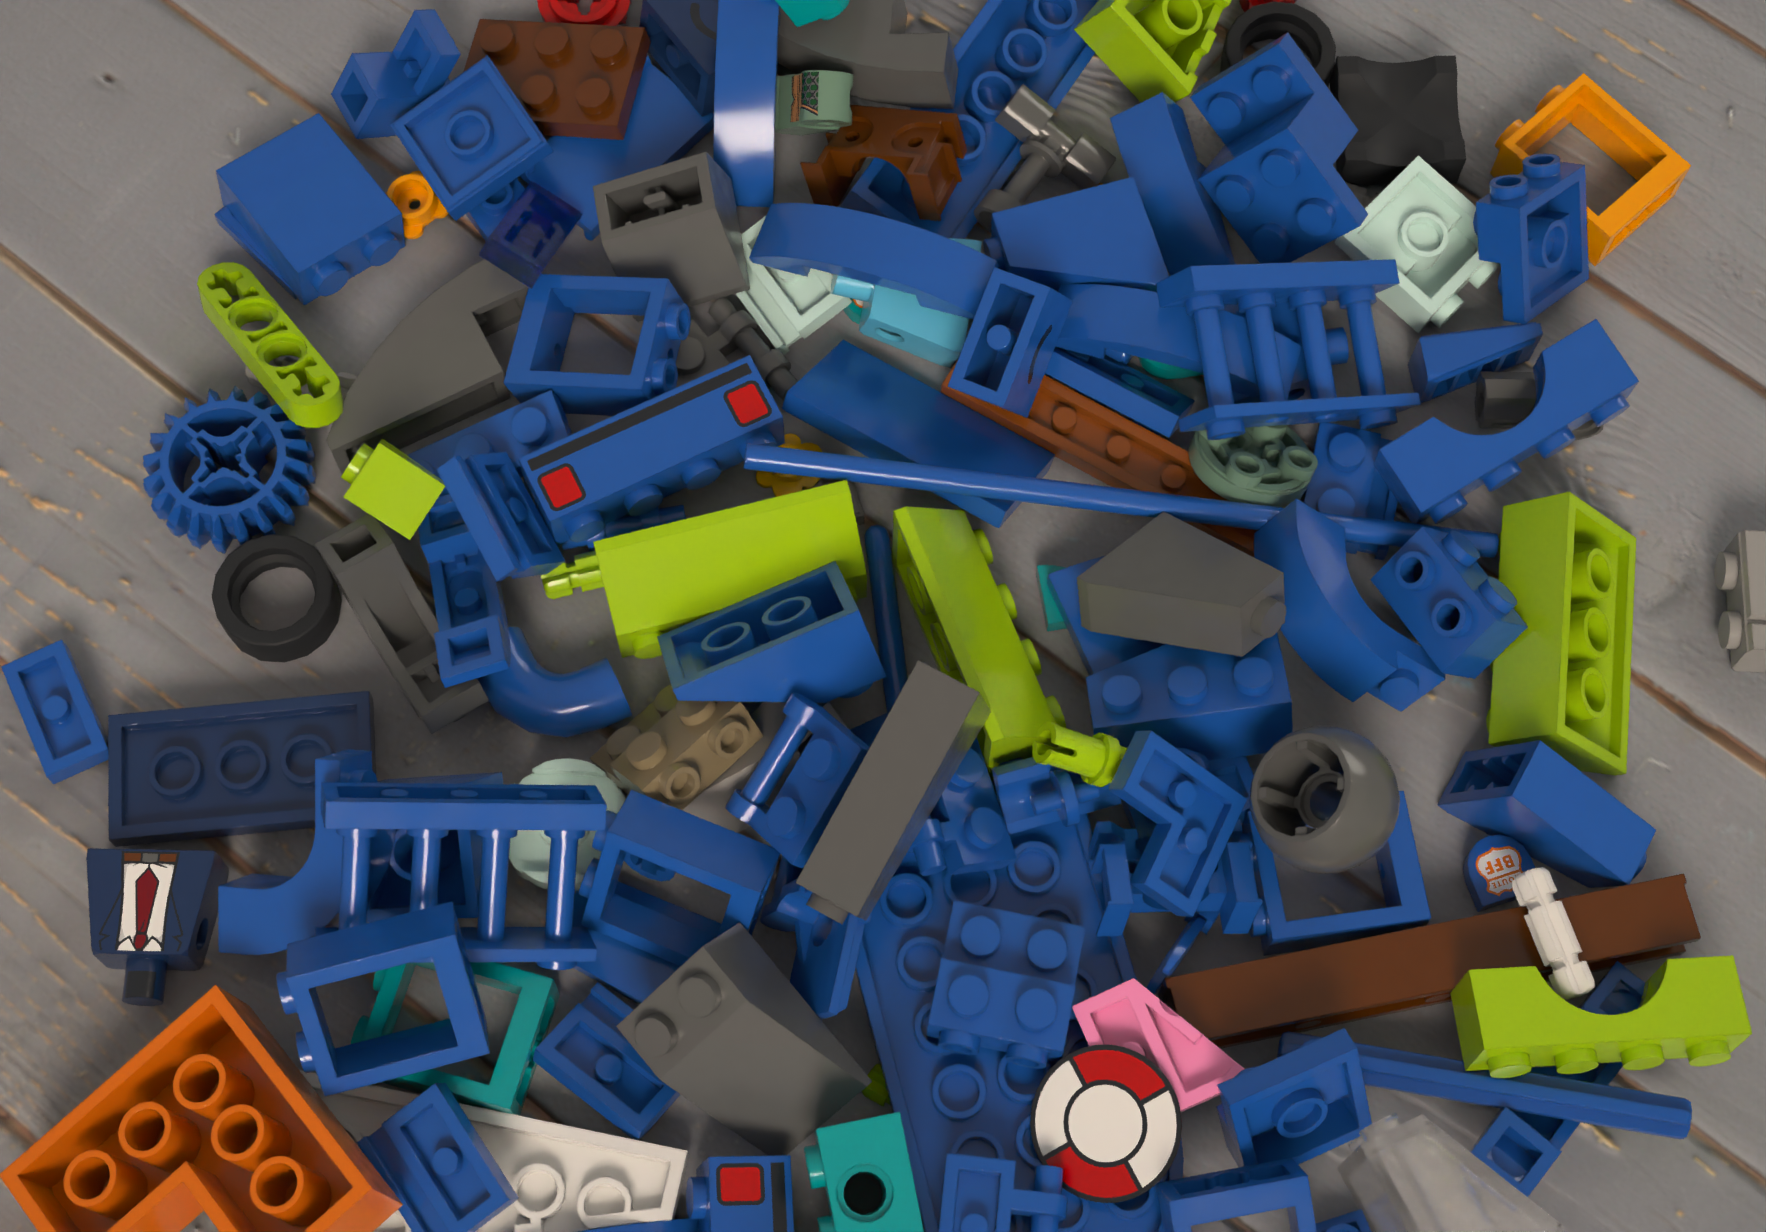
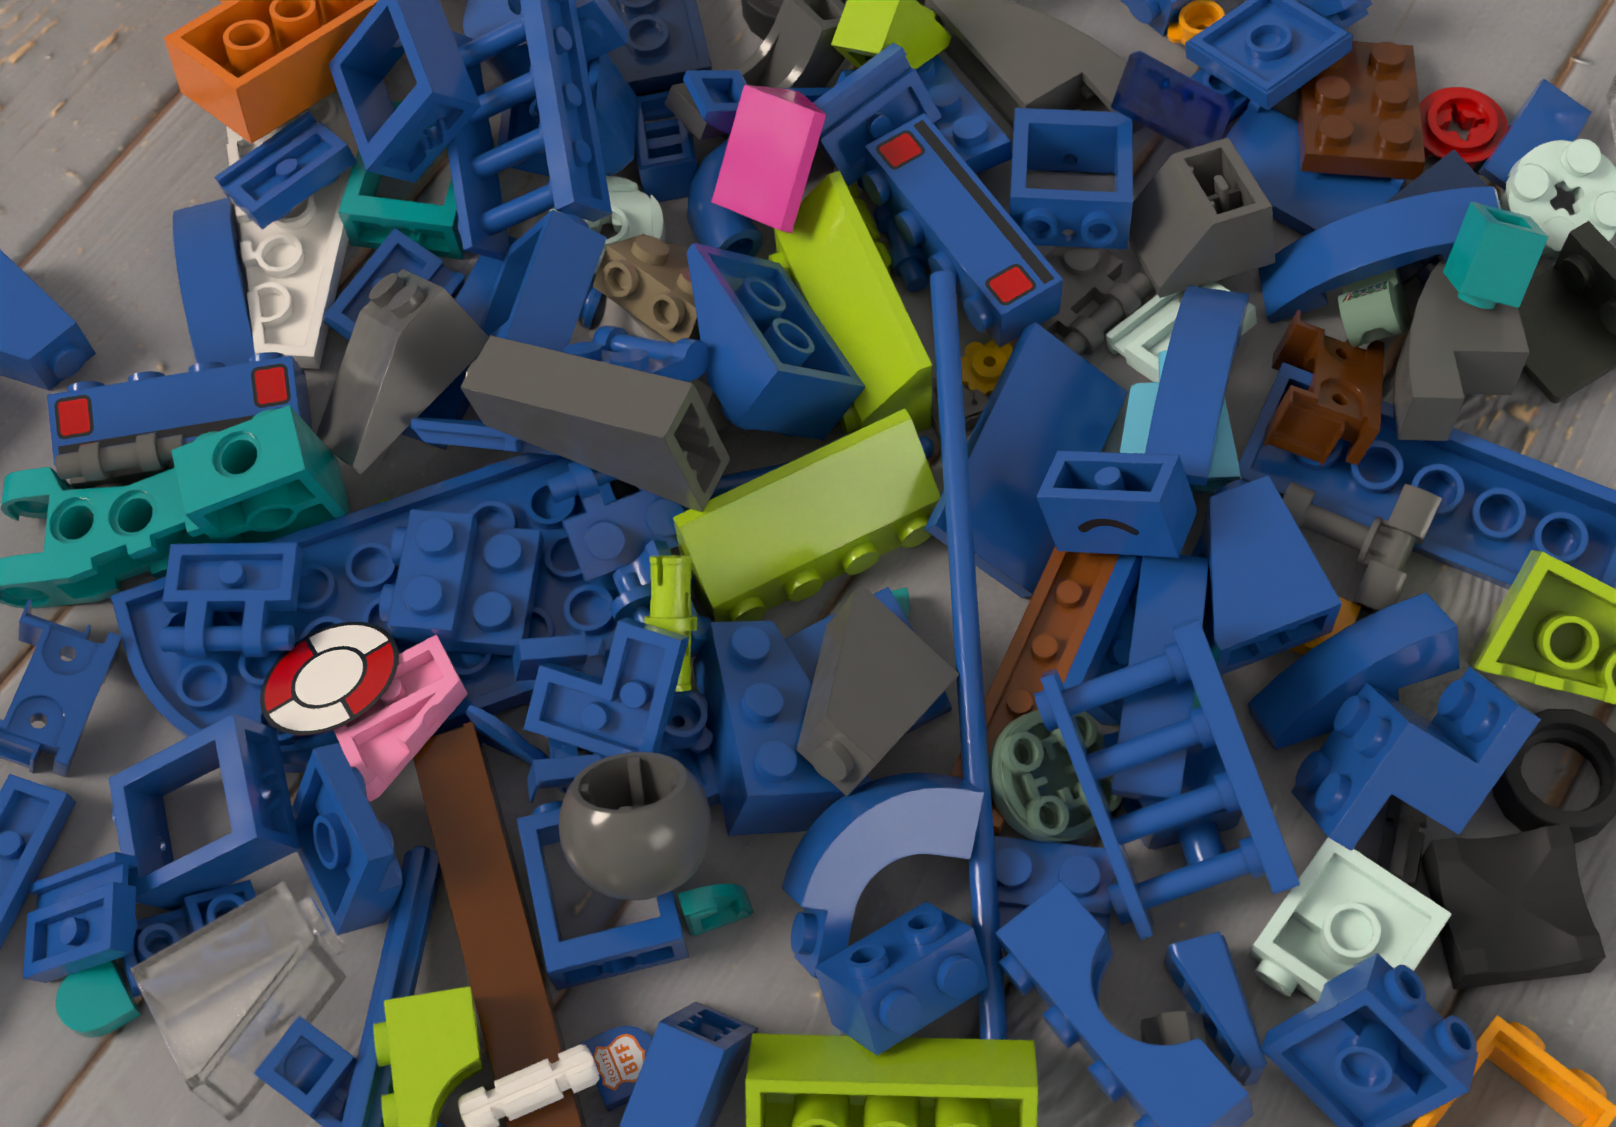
camera: 90 degrees right, 5 degrees down
none -> blue slope [635,91,699,202]
none -> dark pink slope [712,85,826,233]

